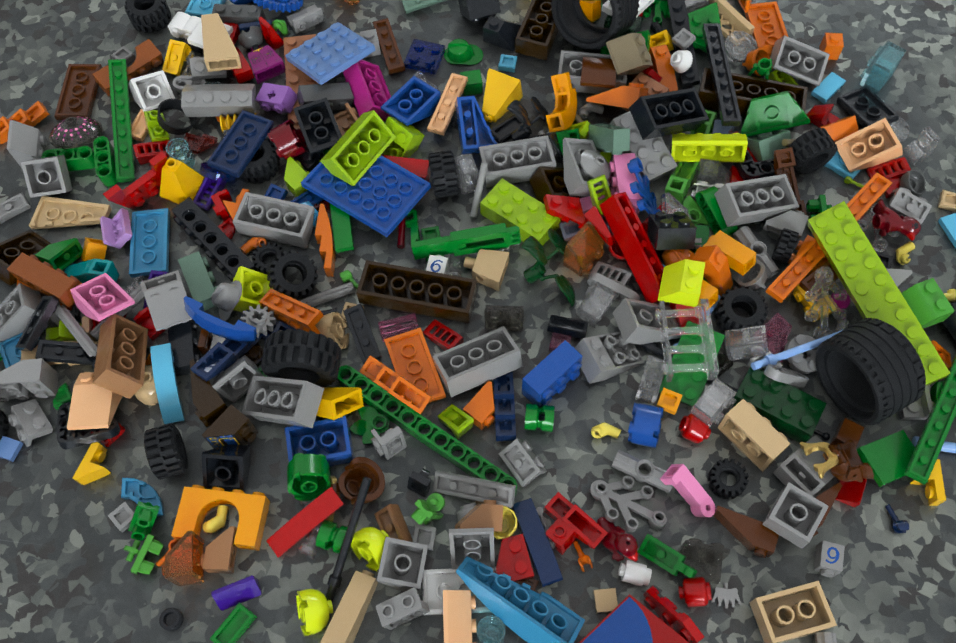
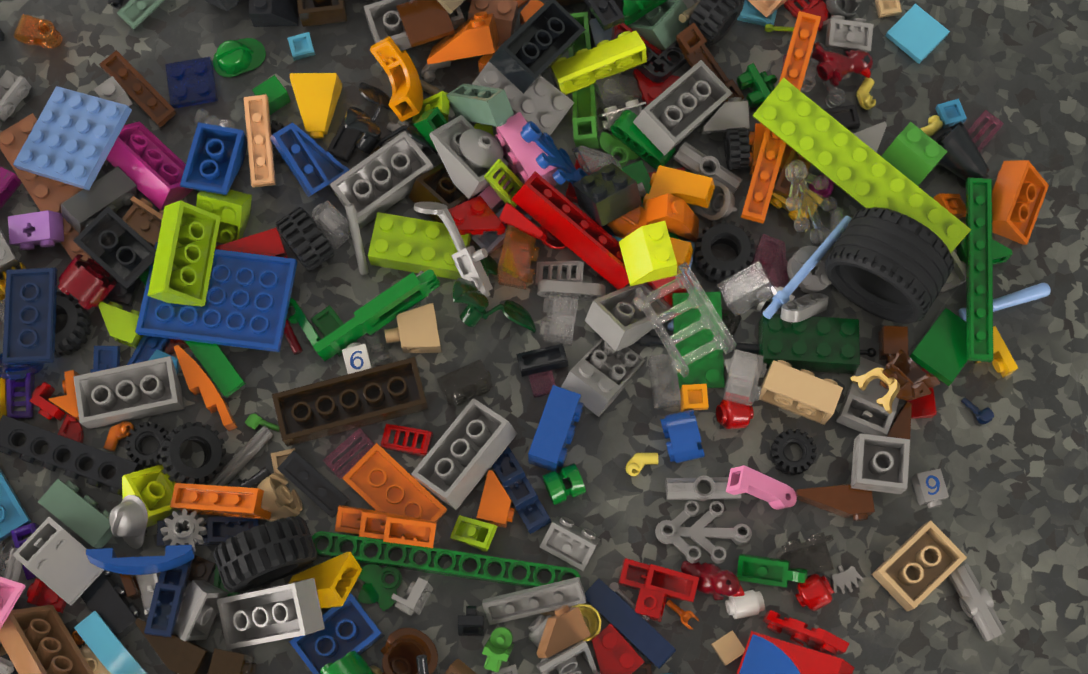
camera: 30 degrees left, 10 degrees up
none -> light grey piece [414,202,493,297]

